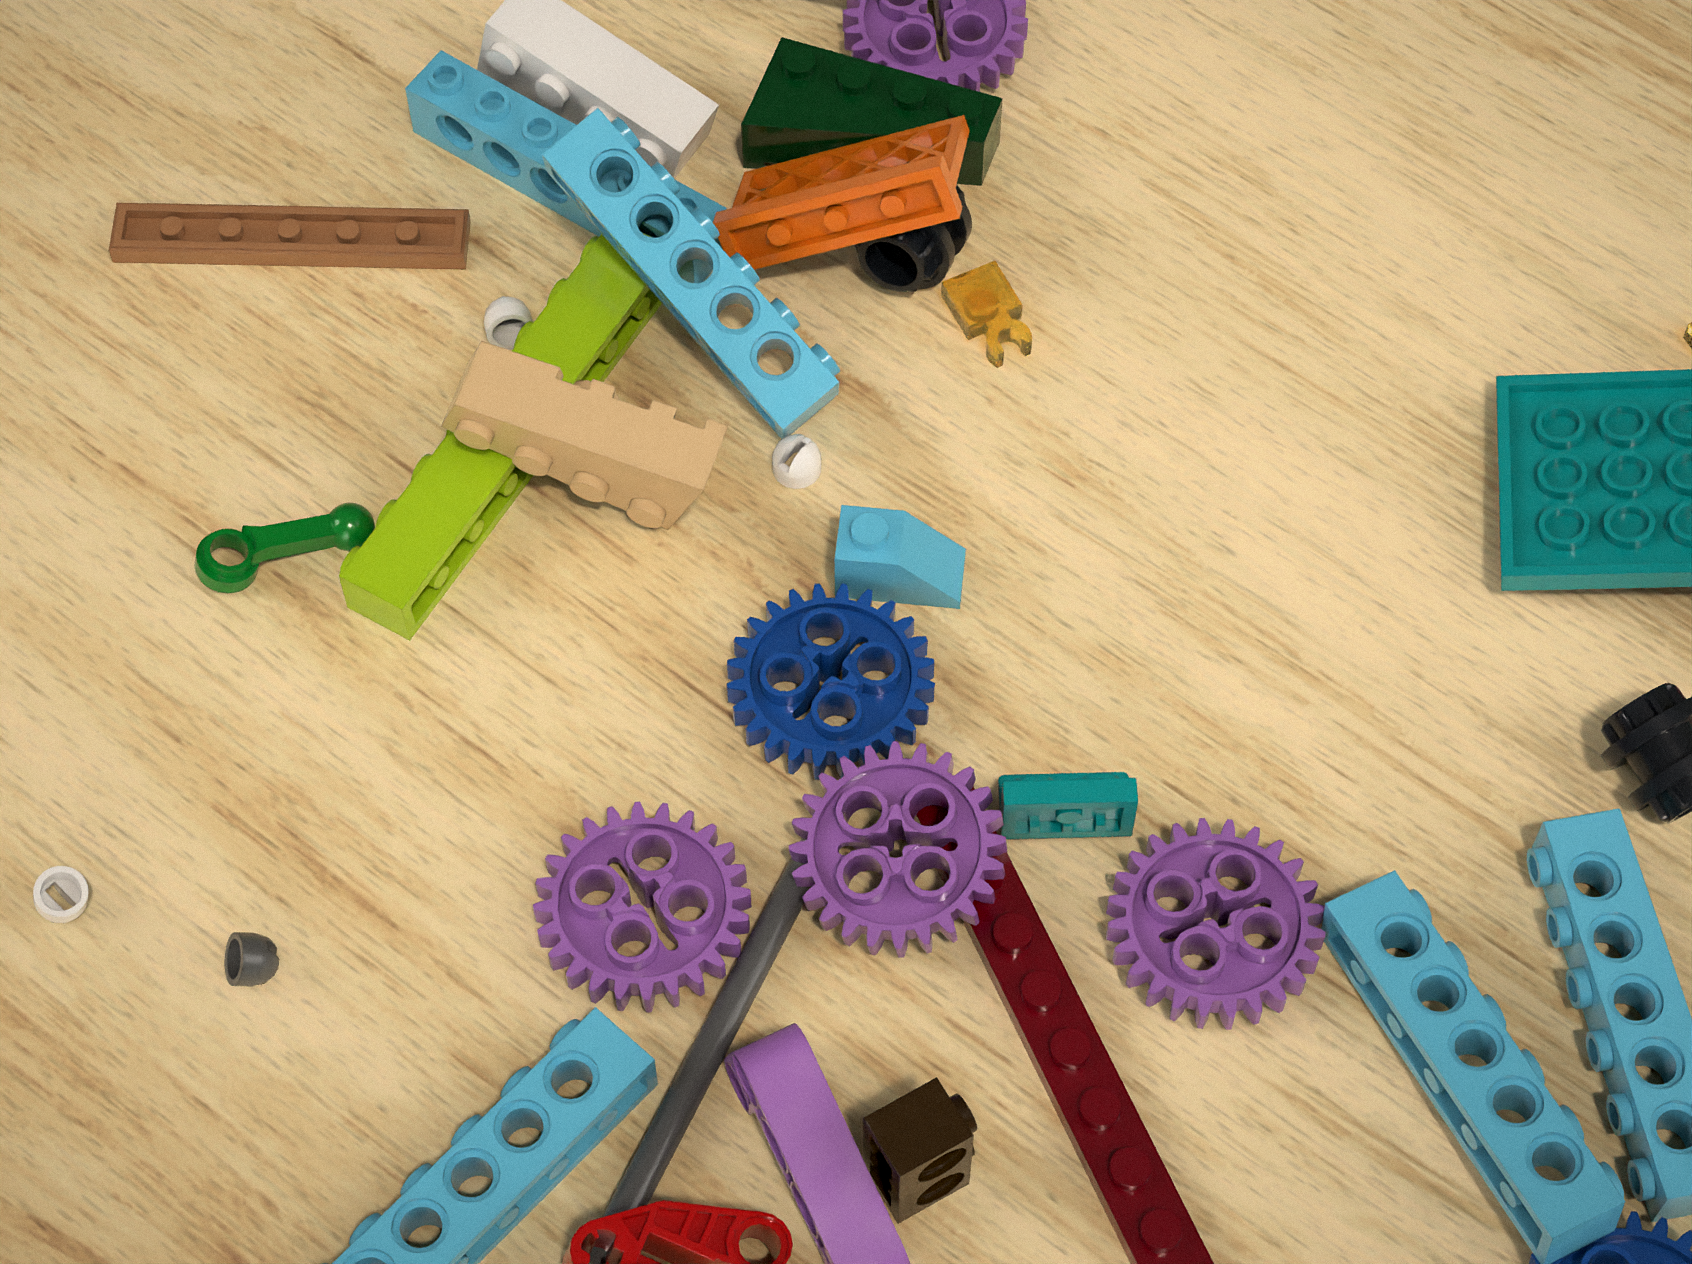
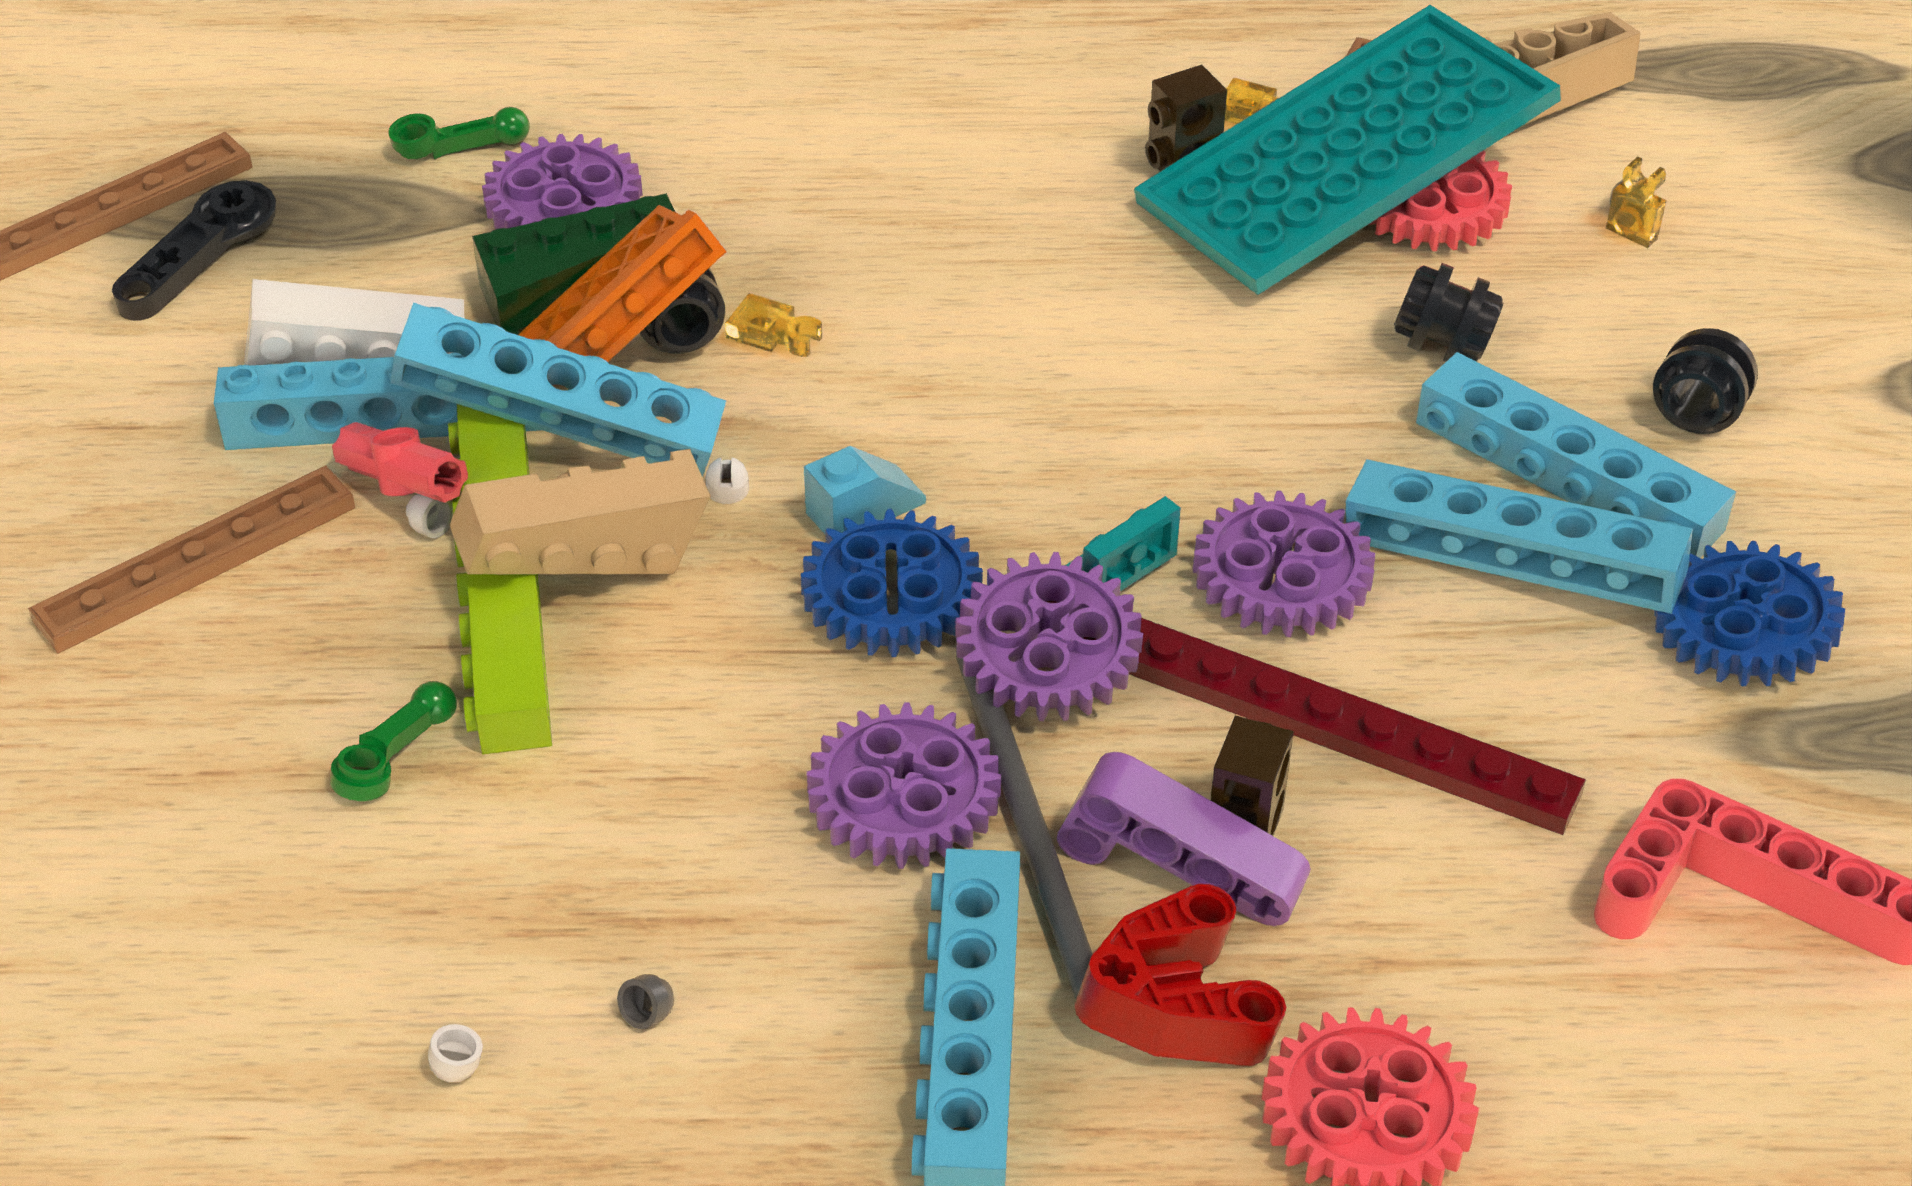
camera: 40 degrees left, 15 degrees down
none -> coral piece [332,422,468,503]
none -> dark brown brick [1145,64,1227,172]

